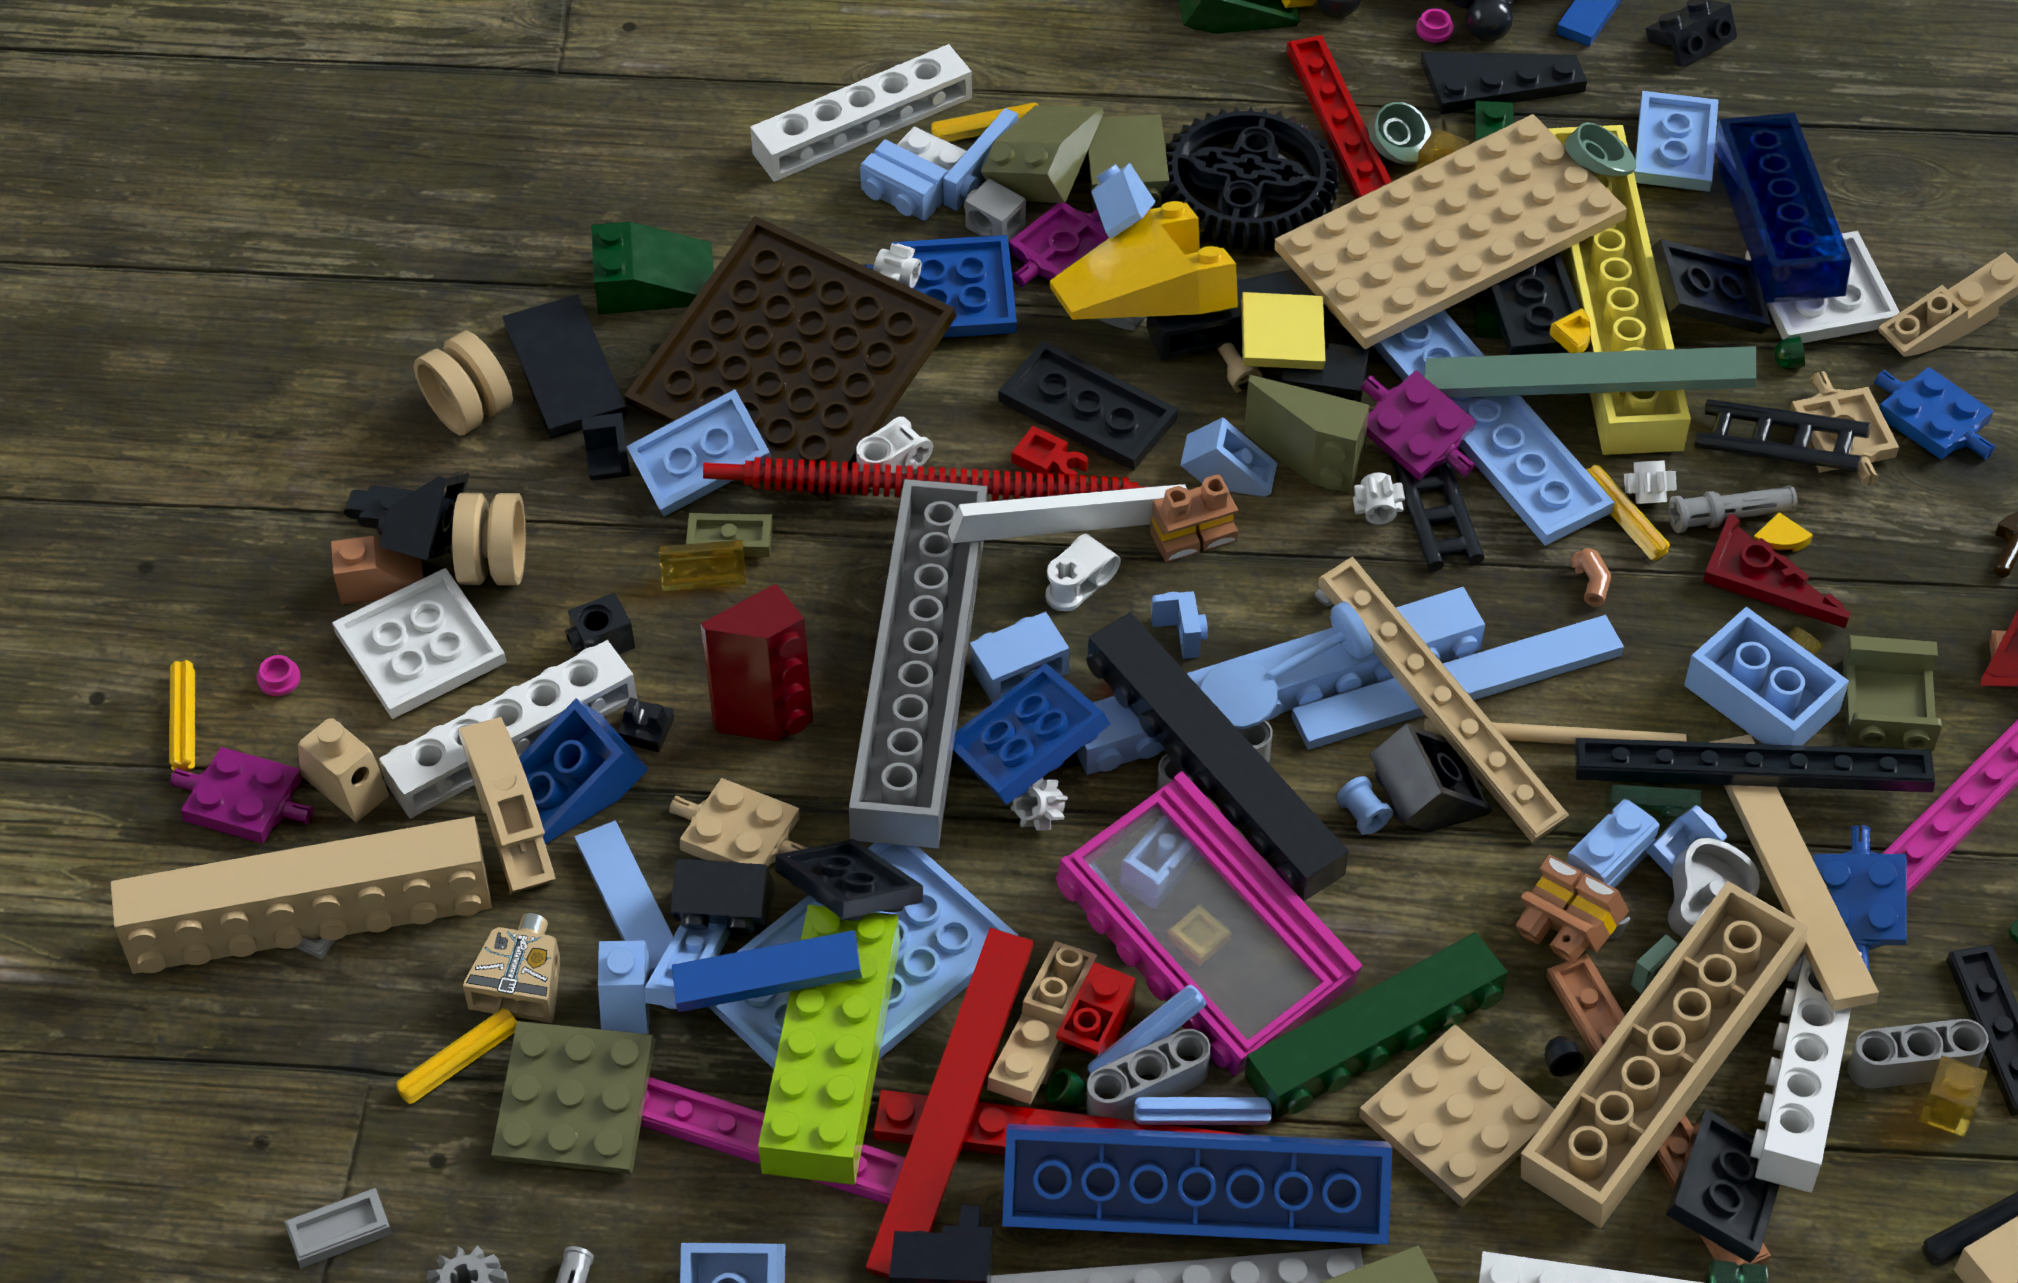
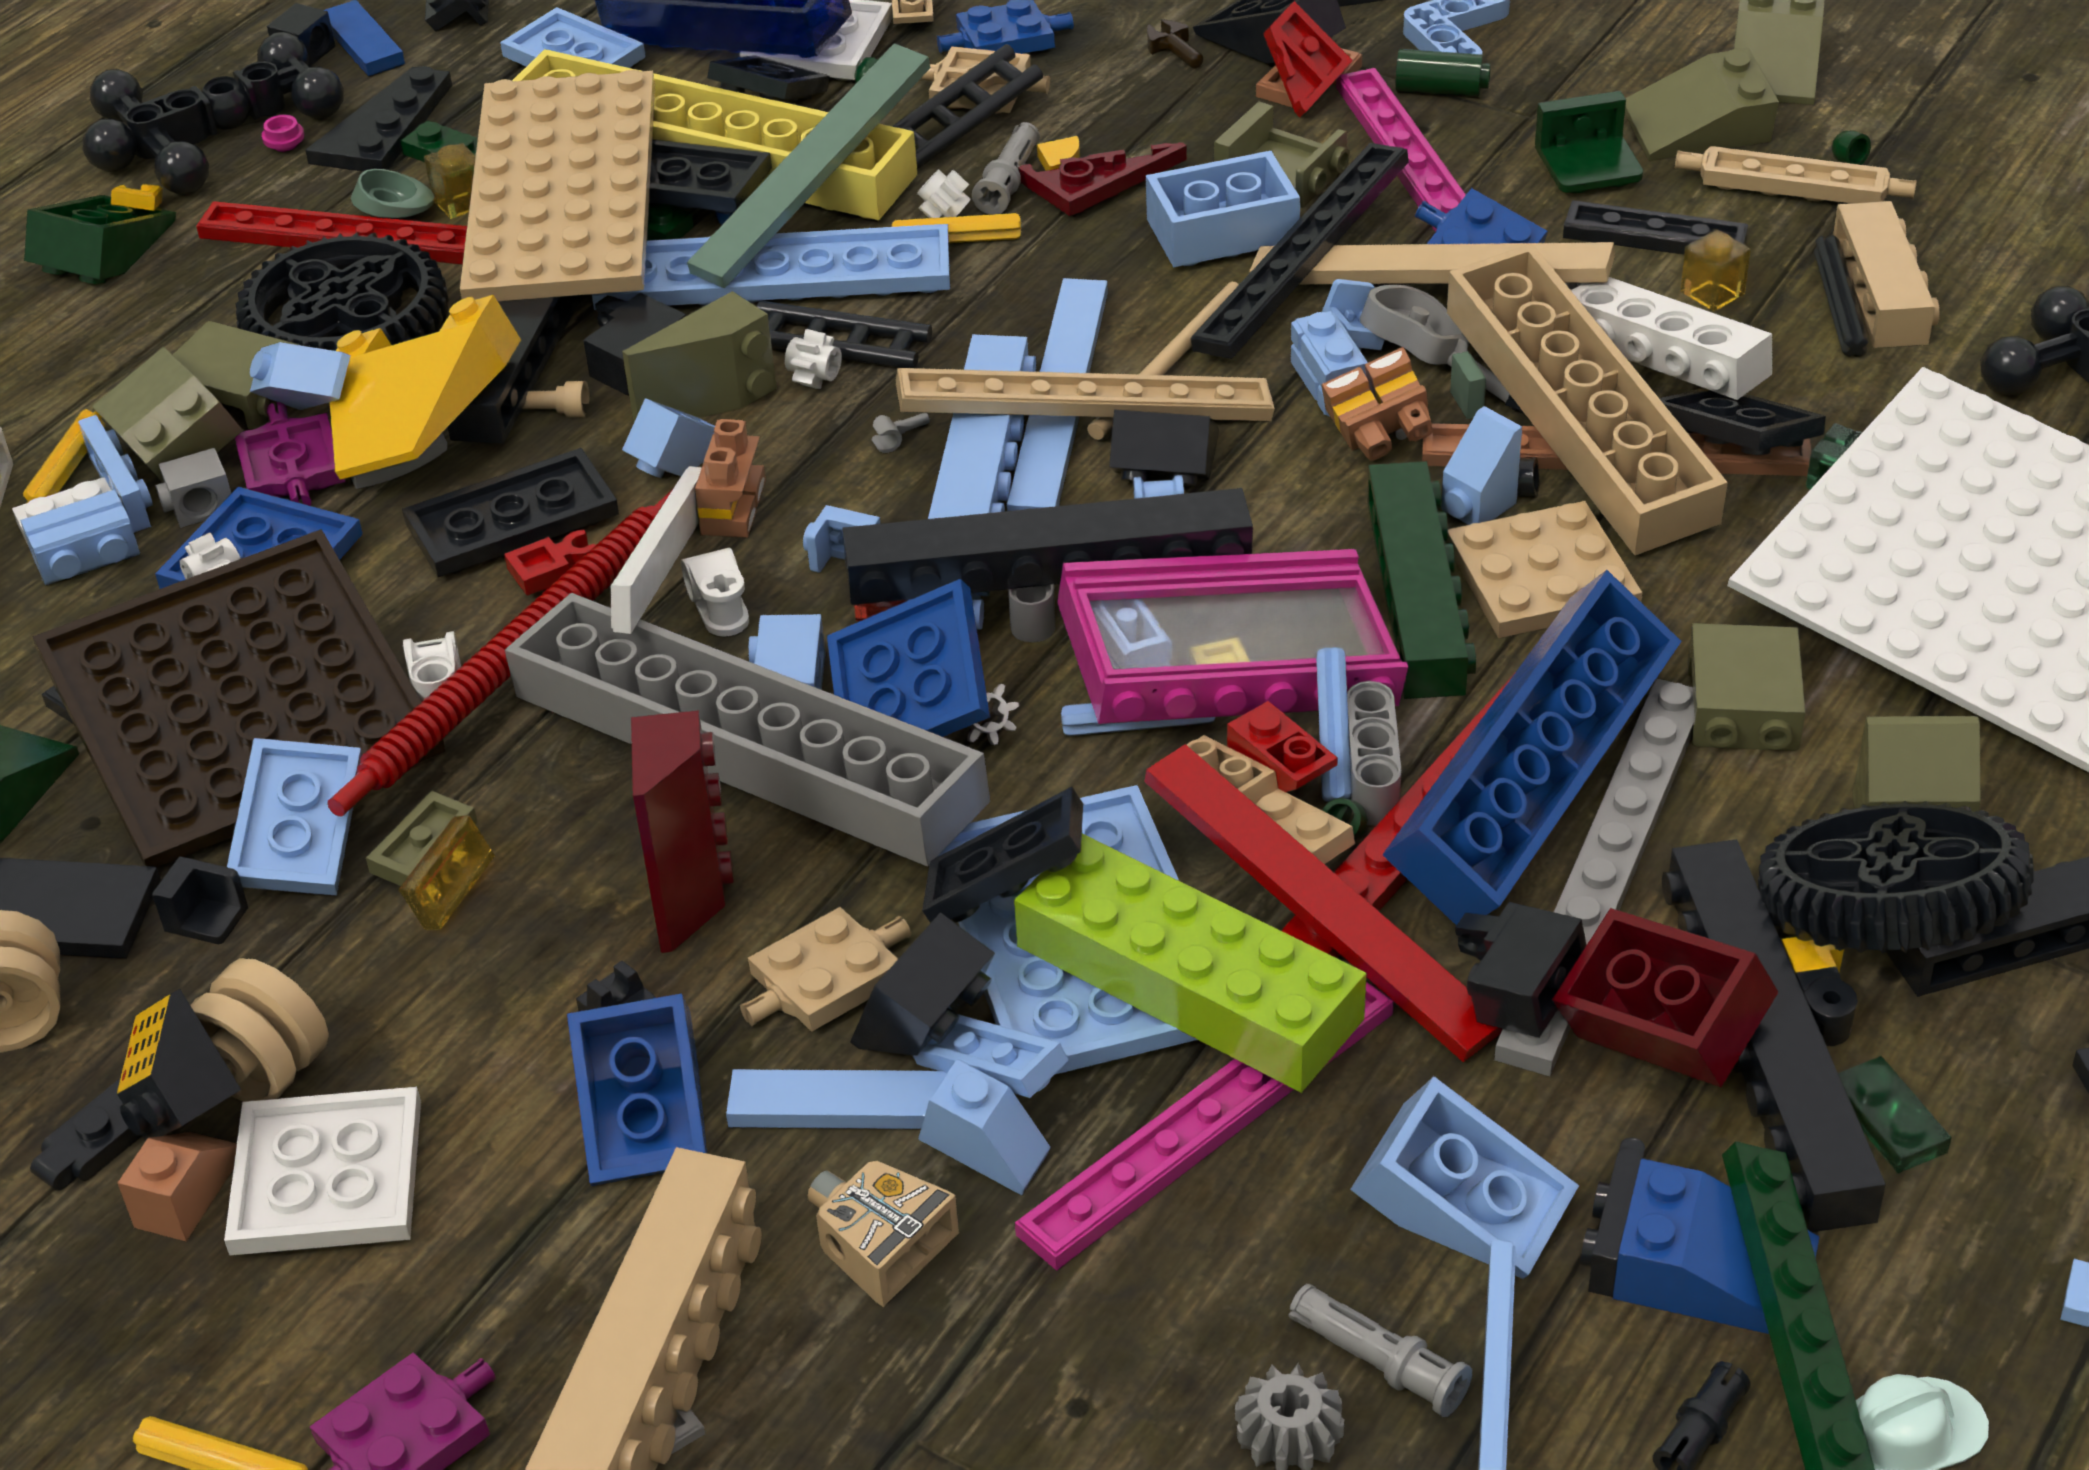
camera: 60 degrees left, 10 degrees down
dark pink plate [257,655,301,696] -> none
tan torso [298,718,389,823] -> none
white brick [379,640,637,819] -> none
yellow axle [396,1008,517,1104] -> none
tan slope [458,717,556,894] -> none
olive plate [491,1021,656,1175] -> none
black brick [565,592,635,655] -> none
blue tile [672,930,862,1012] -> none
light blue axle [1133,1097,1272,1125] -> none
light blue piece [1201,601,1374,729] -> none
light yellow tile [1241,292,1325,370] -> none
magenta plate [1360,370,1477,481] -> none
yellow tile [1549,308,1591,353] -> none
sand green hat [1565,122,1636,176] -> none
nougat arm [1571,548,1611,607] -> none
clear green plate [1606,785,1701,819] -> none
light grey beam [1847,1019,1989,1088] -> none
none -> light blue slope [1441,406,1522,525]

